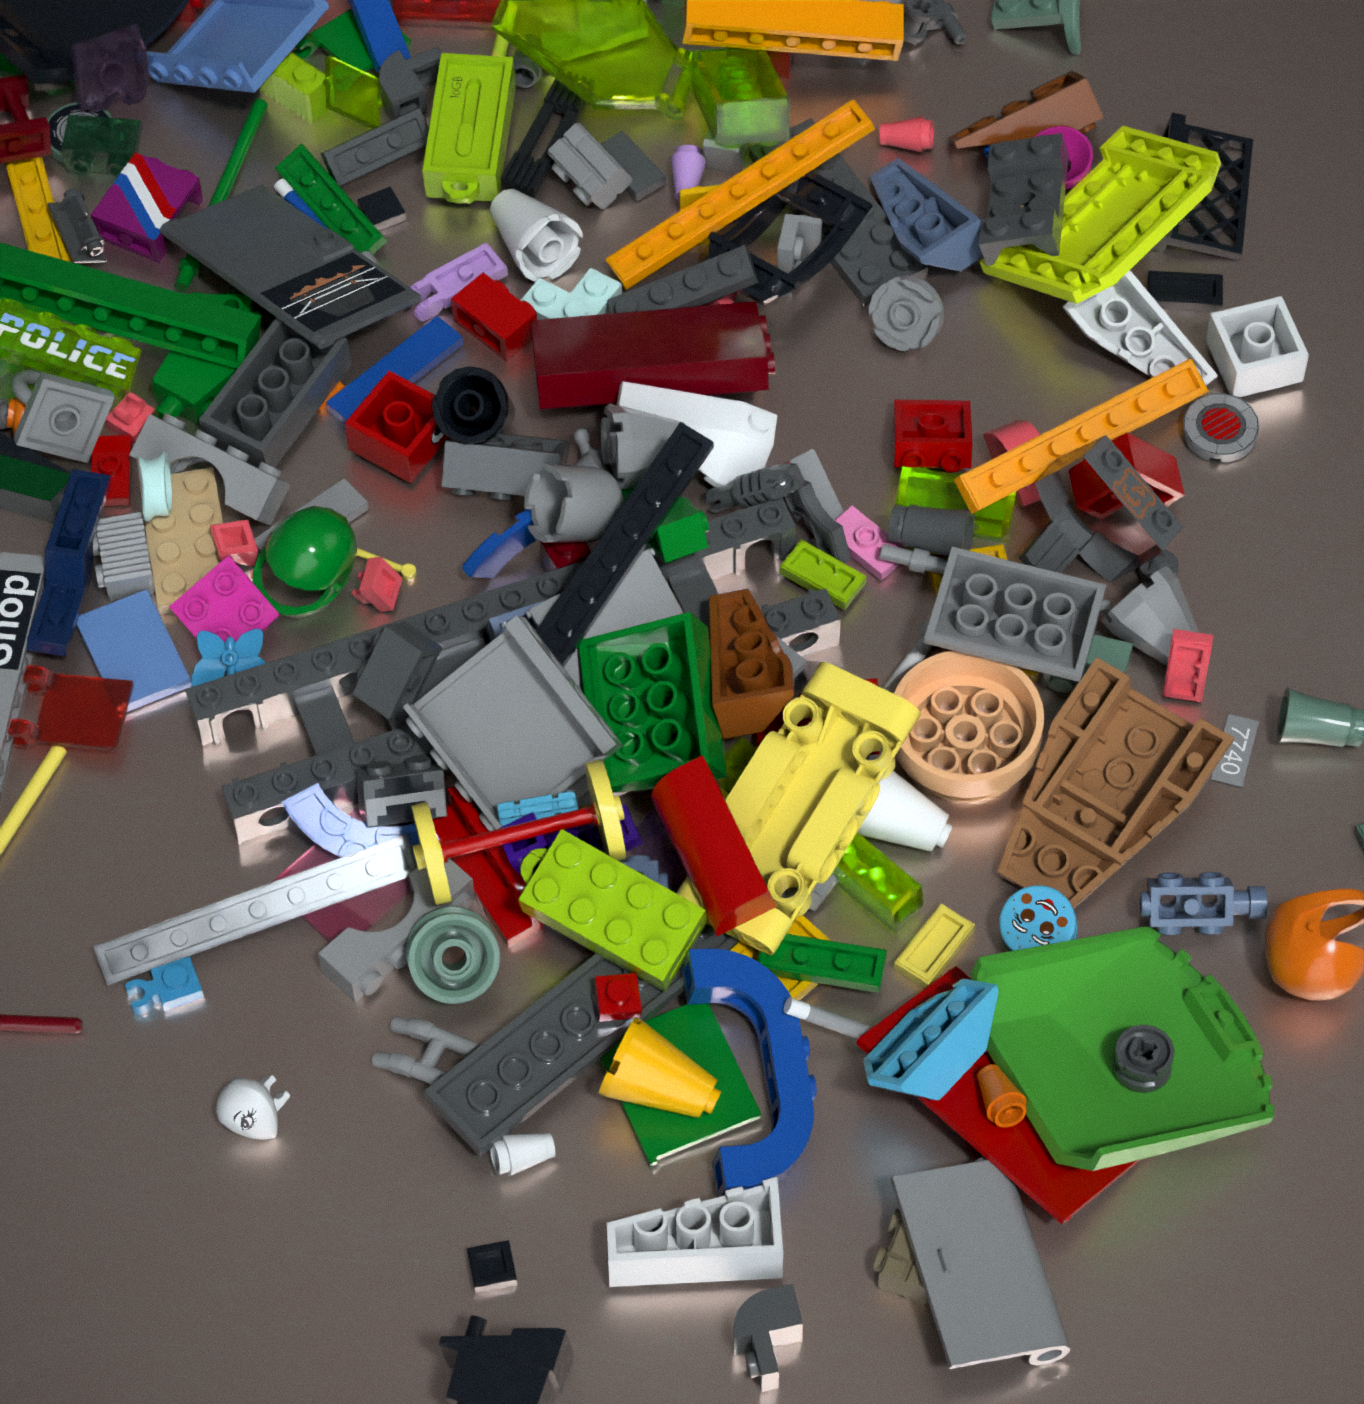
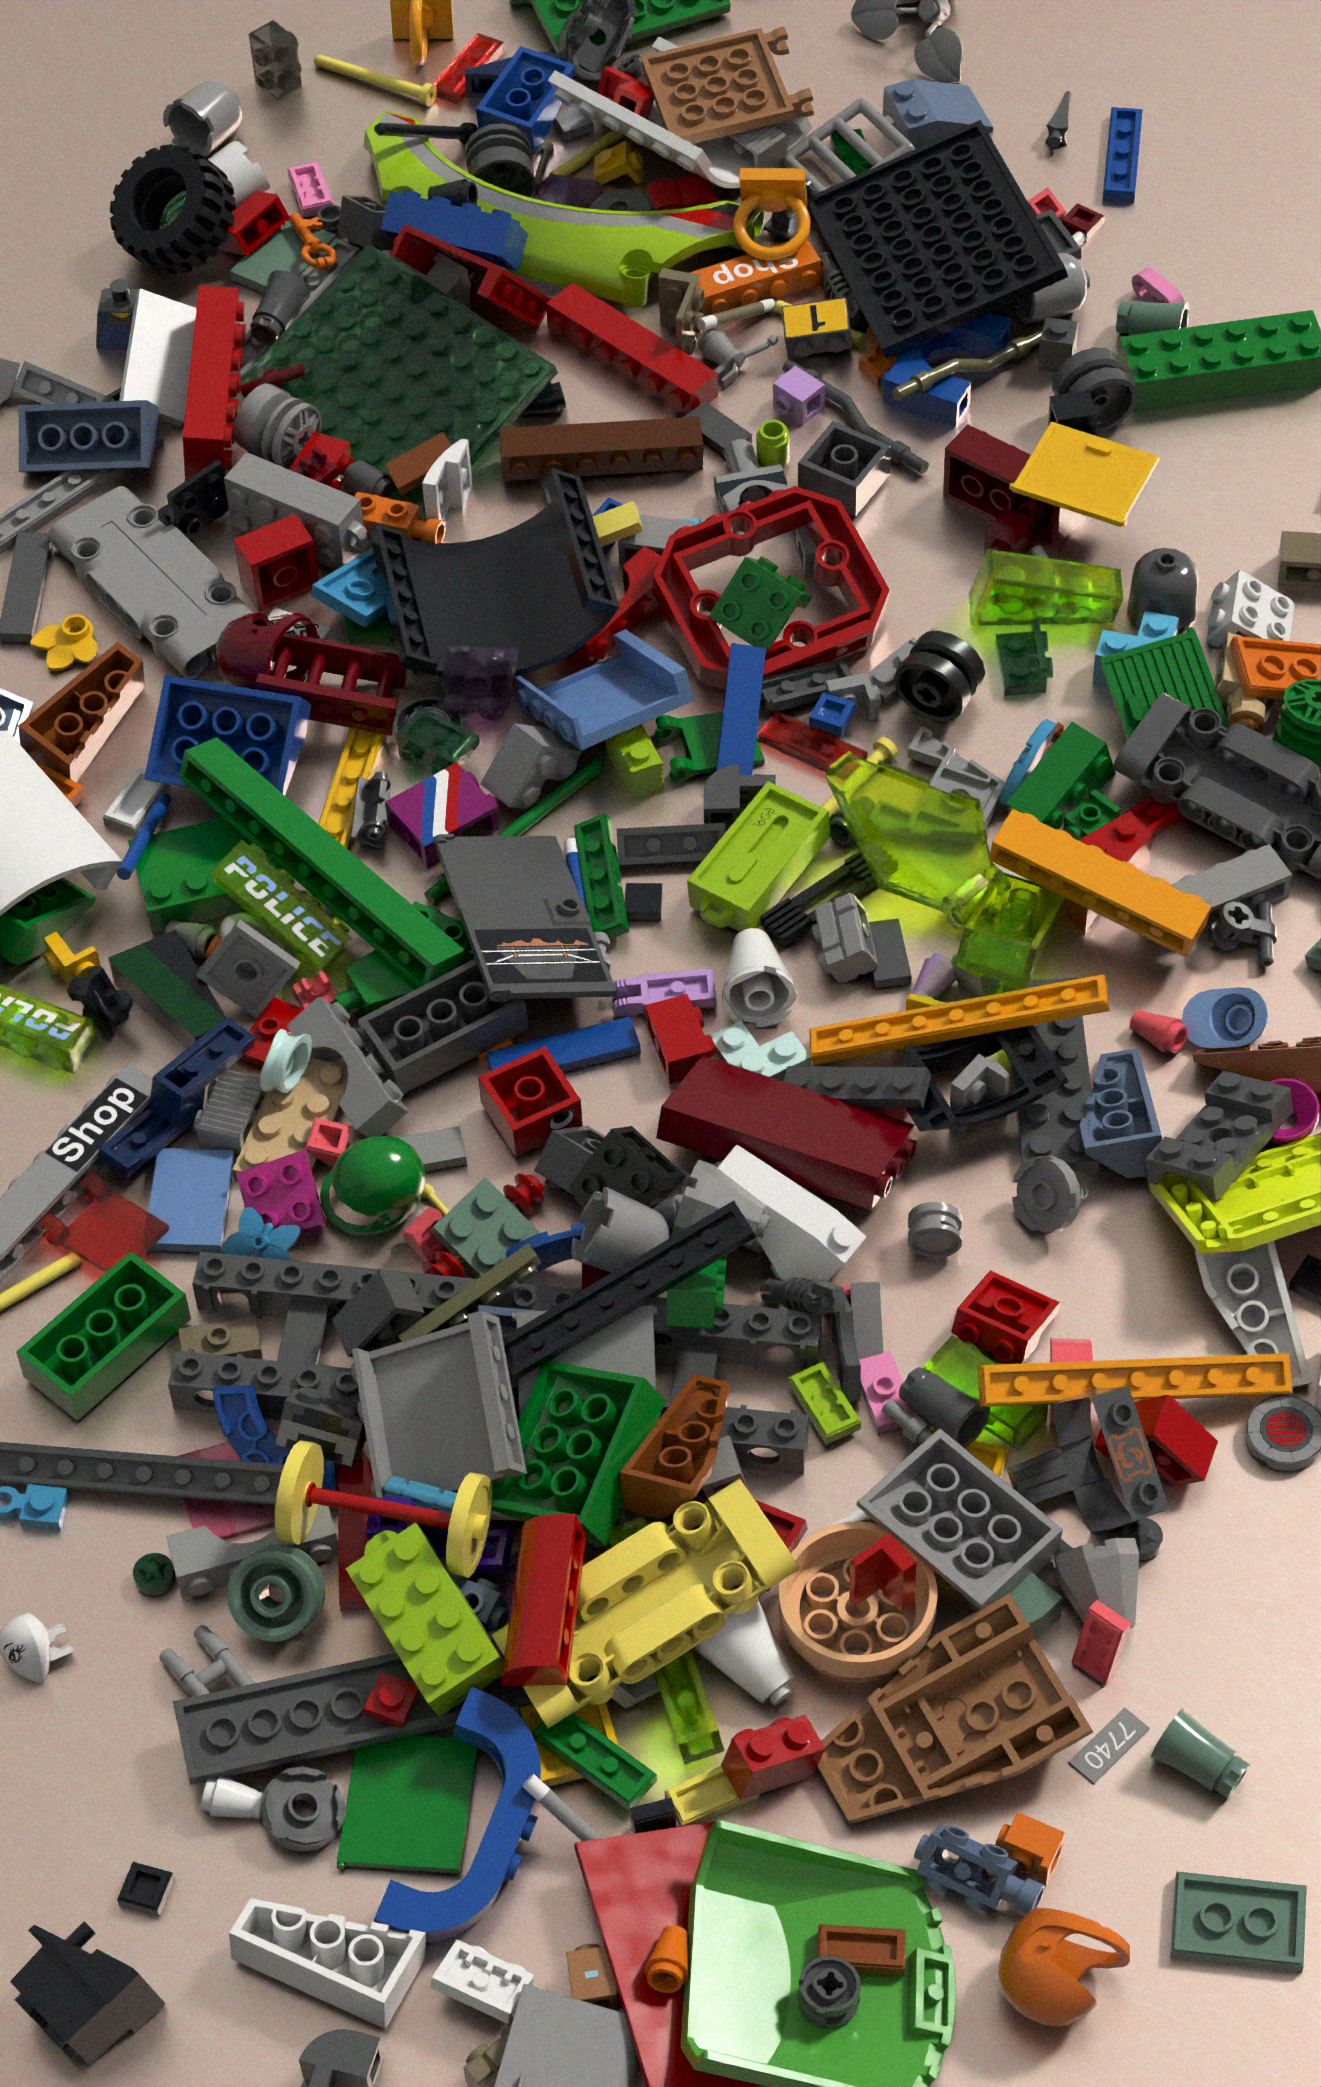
camera: 30 degrees right, 5 degrees down
clear neon green piece [323,55,383,129] -> none
black cone [432,366,515,444] -> none
yellow cone [598,1017,722,1118] -> none
medium azure wedge [863,979,999,1101] -> none
medium azure head [999,885,1078,951] -> none
none -> green brick [16,1251,191,1421]
none -> dark green tile [133,1553,175,1596]
none -> dark tan plate [178,1316,262,1358]
none -> dark grey tile [259,1766,346,1852]
none -> olive plate [398,1243,541,1342]
none -> sand green plate [422,1173,544,1279]
none -> white bracket [431,1939,534,2024]
none -> light grey brick [480,723,582,809]
none -> medium nougat brick [566,1944,619,2011]
none -> pearl dark grey bracket [569,1126,686,1207]
none -> black tile [630,1797,676,1834]
none -> red brick [721,1715,825,1800]
none -> dark orange tile [817,1924,906,1976]
none -> red panel [849,1533,917,1612]
none -> light grey wheel [908,1202,962,1258]
none -> orange brick [995,1812,1065,1887]
none -> light blue piece [1181,987,1269,1049]

